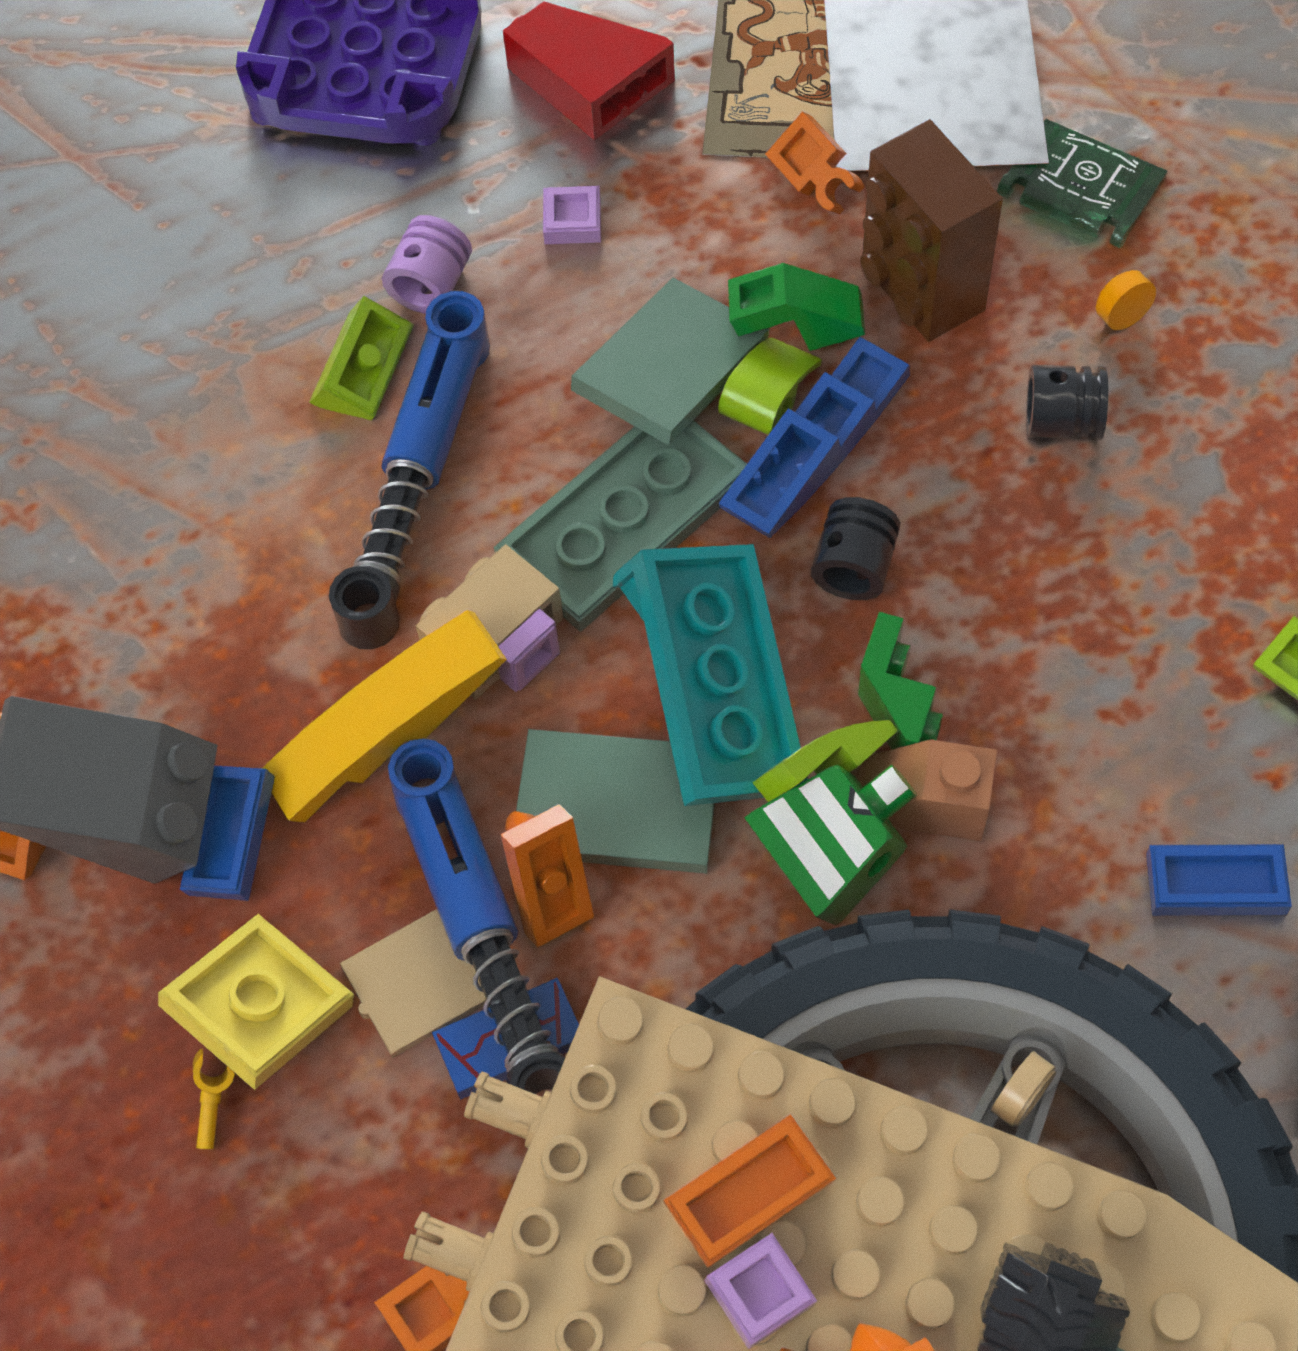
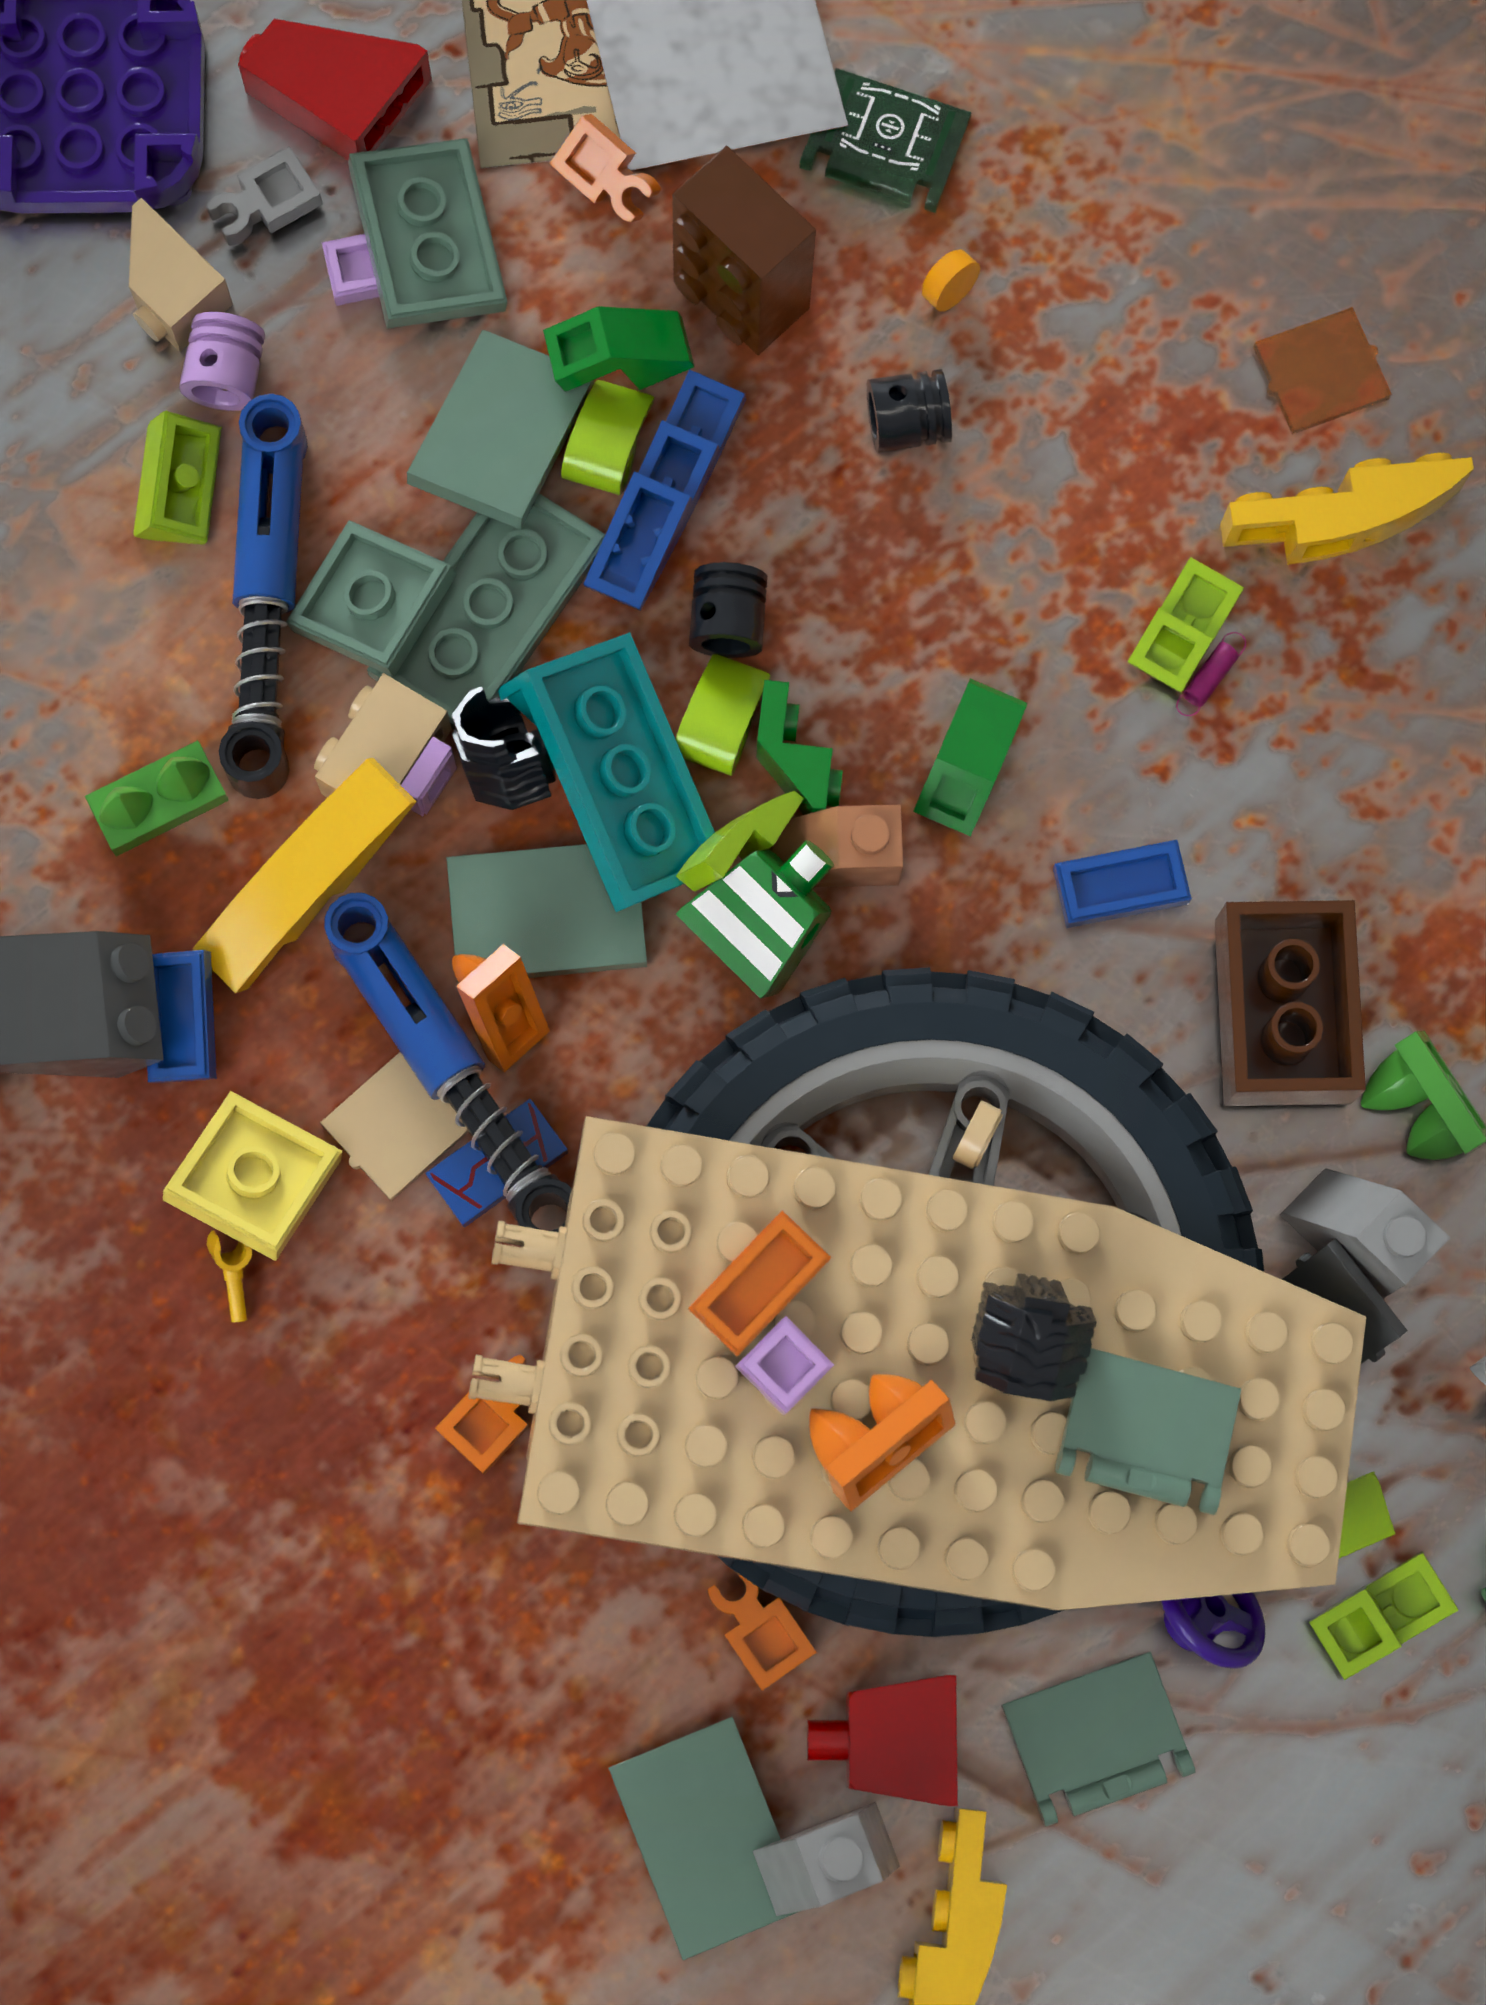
camera: 20 degrees left, 15 degrees up
none -> bright green tile [85,740,229,856]
none -> tan slope [129,198,233,352]
none -> light grey plate [206,146,323,246]
none -> sand green tile [286,520,457,678]
none -> sand green tile [348,138,508,329]
none -> black hair [452,686,556,810]
none -> lime panel [676,654,771,776]
none -> green slope [913,678,1028,836]

